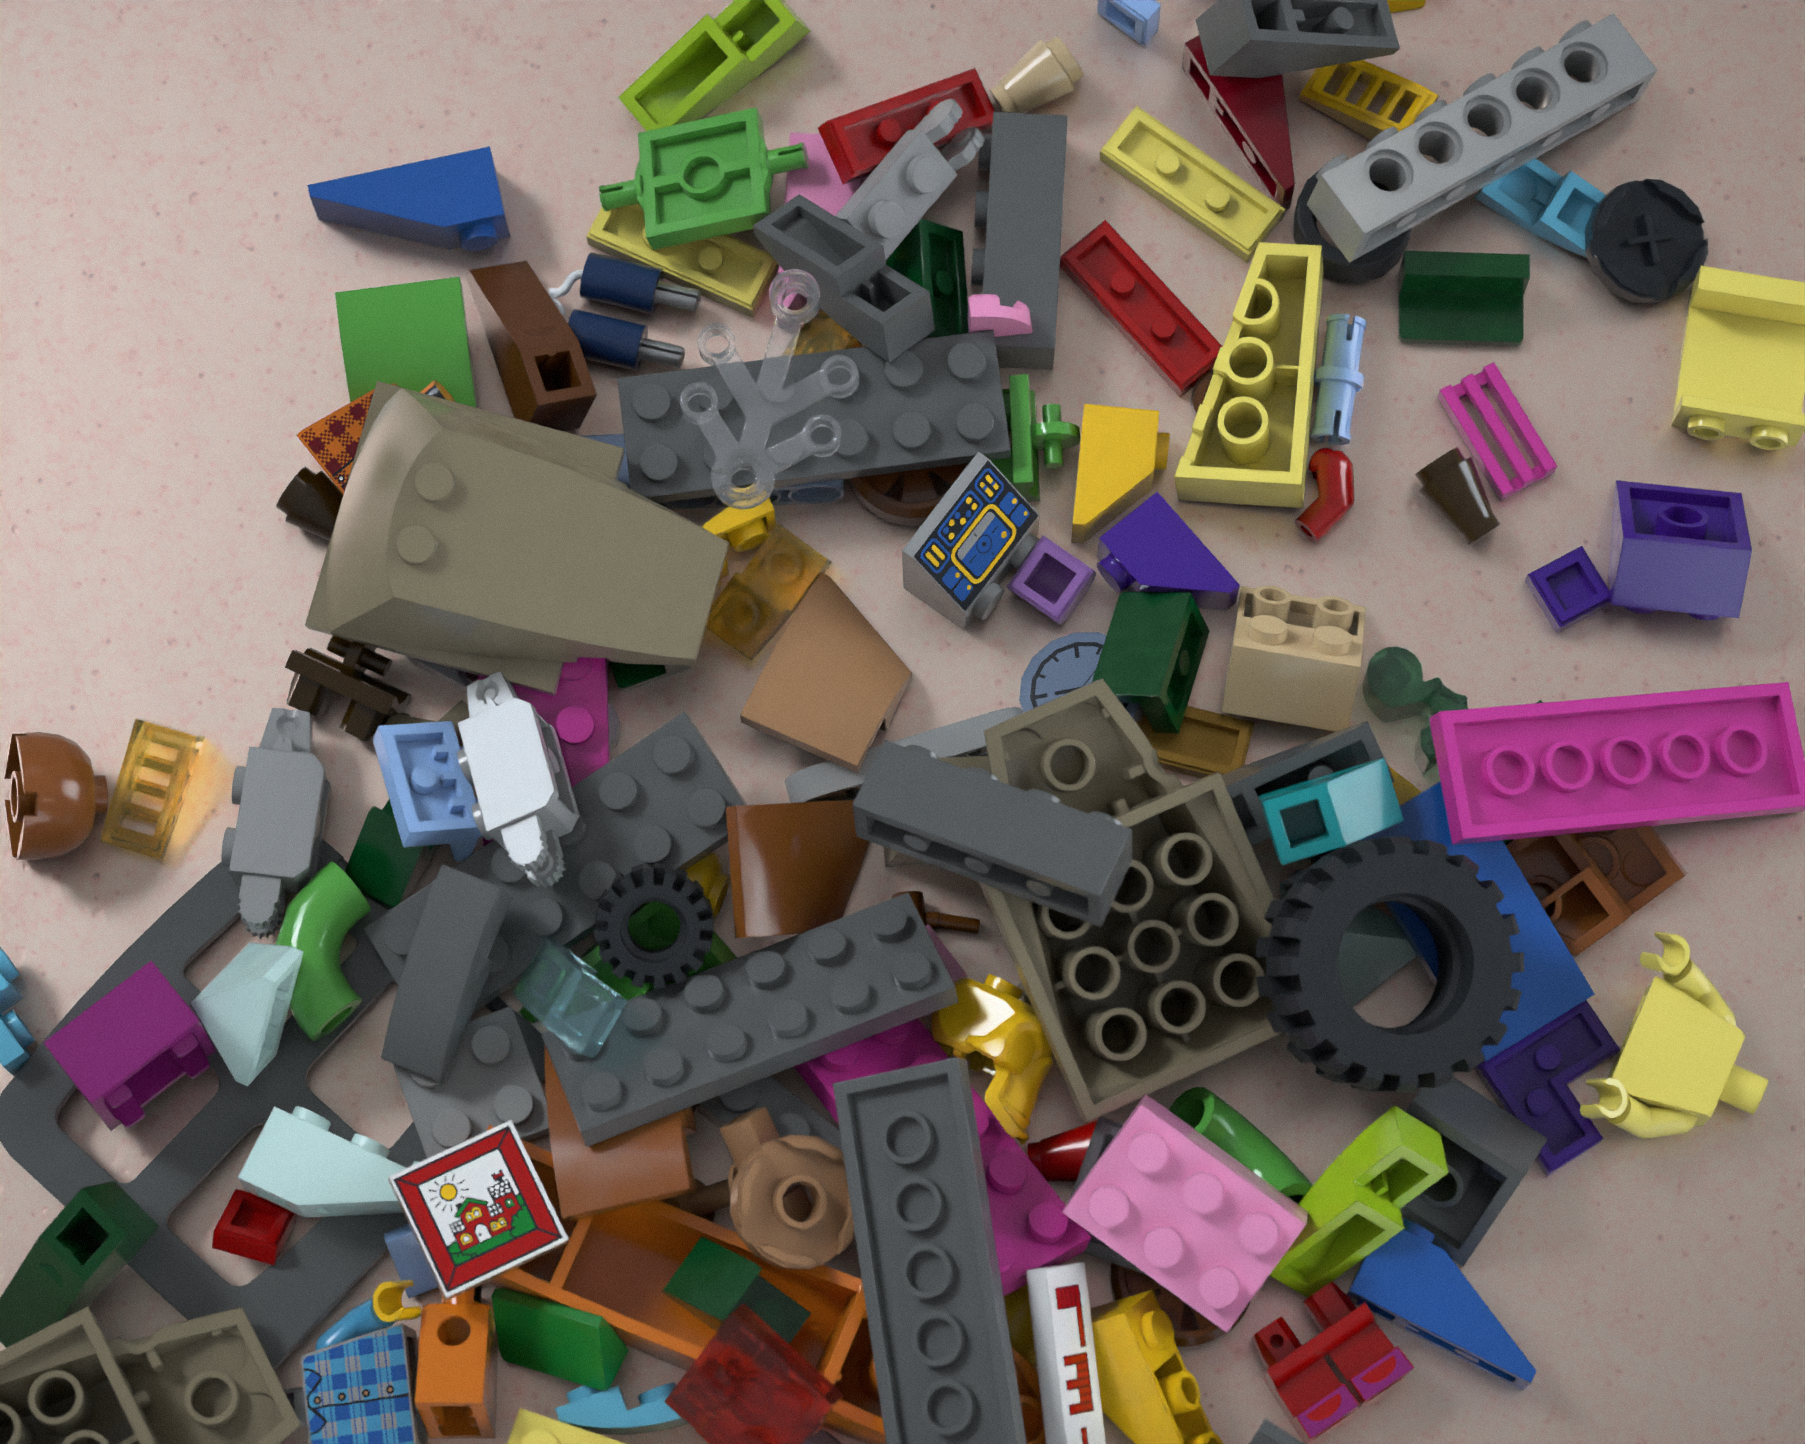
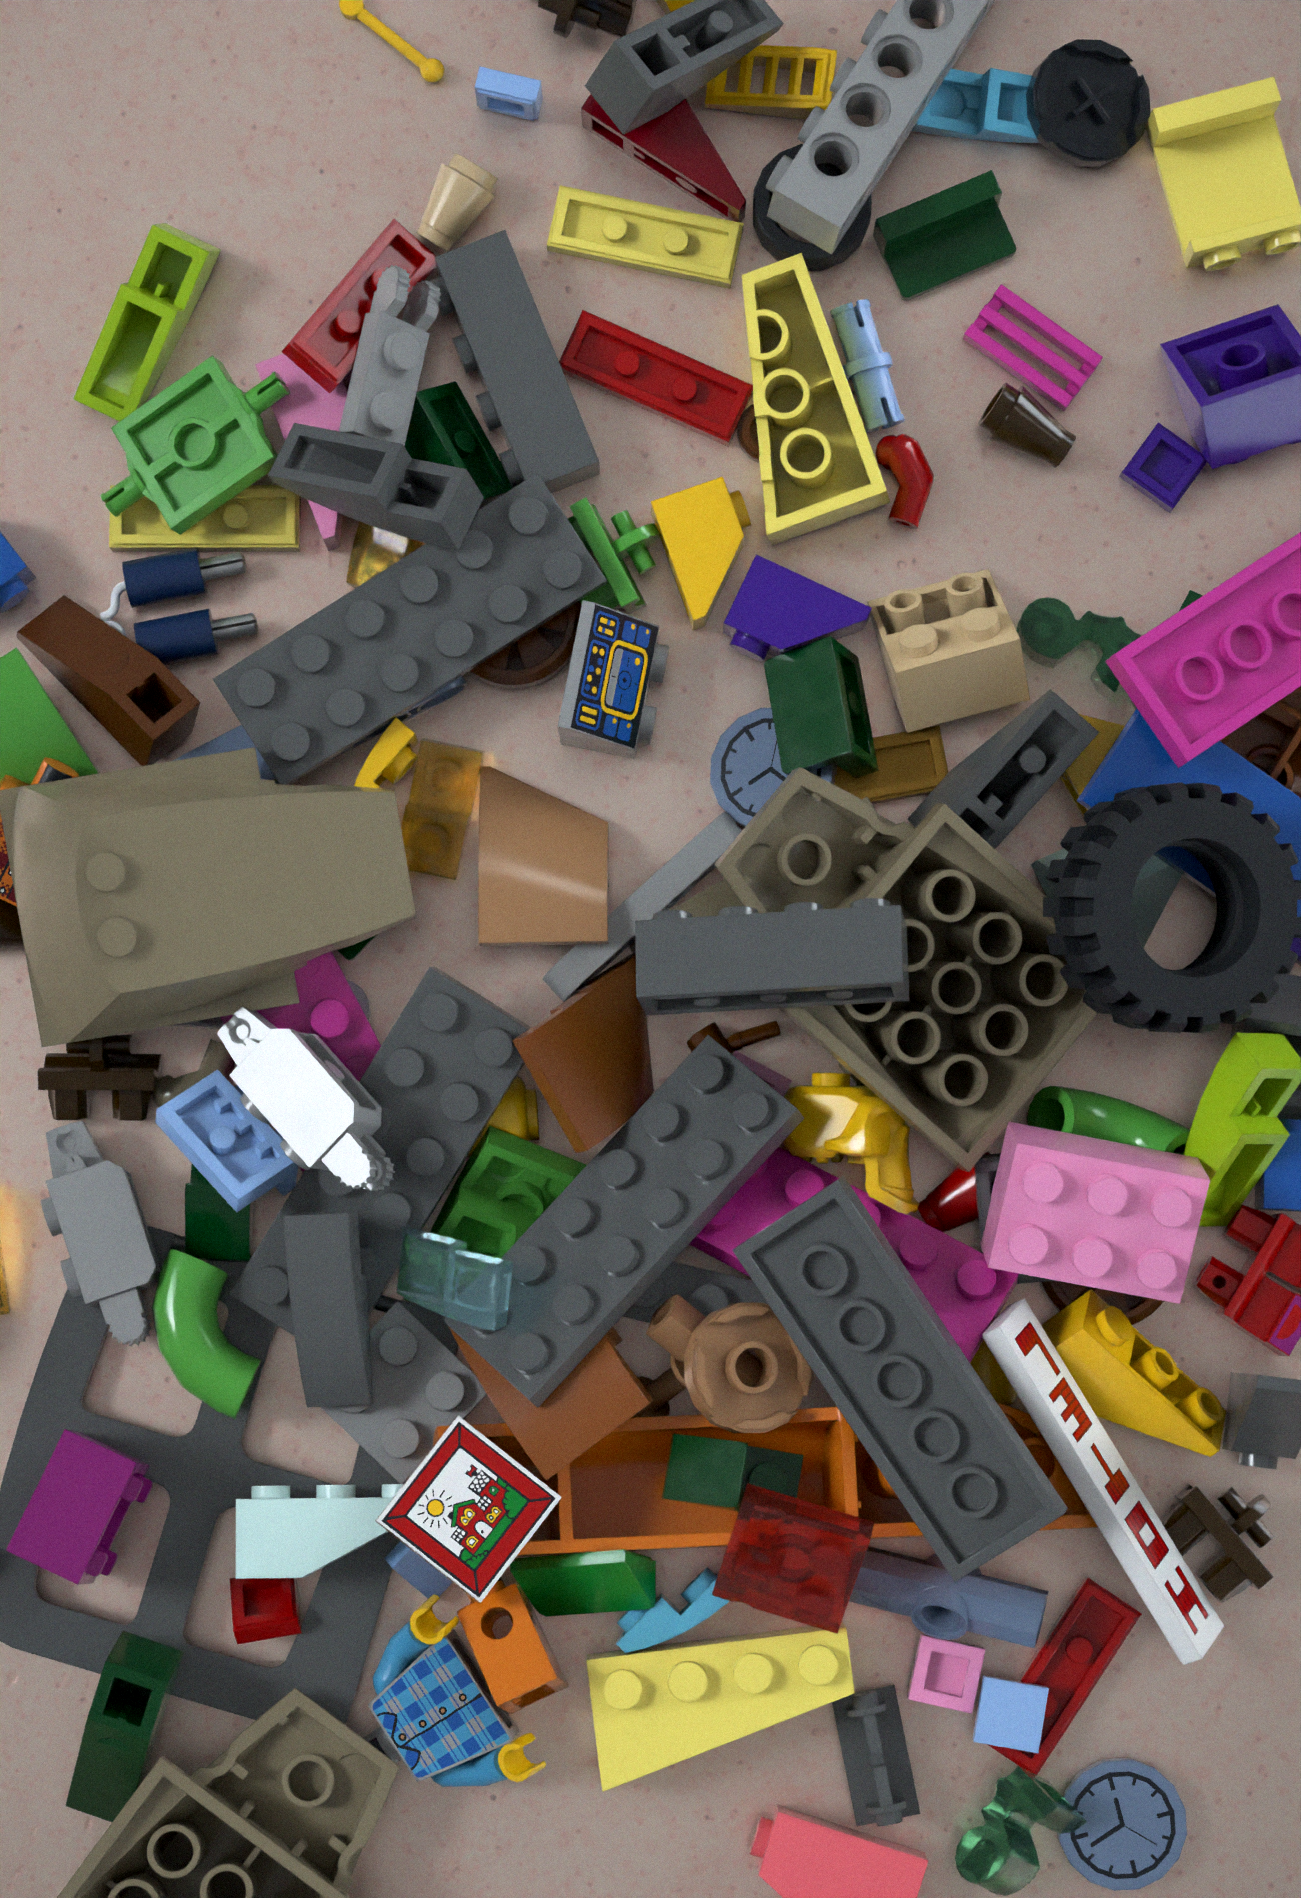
camera: 25 degrees left, 10 degrees up
light aqua slope [191,942,303,1087] -> none
black tyre [594,863,714,989] -> none
clear plant [680,269,859,509] -> none
bright pink tile [968,294,1032,337] -> none
medium lavender brick [1007,535,1096,625] -> none
teal slope [1258,757,1404,865] -> none

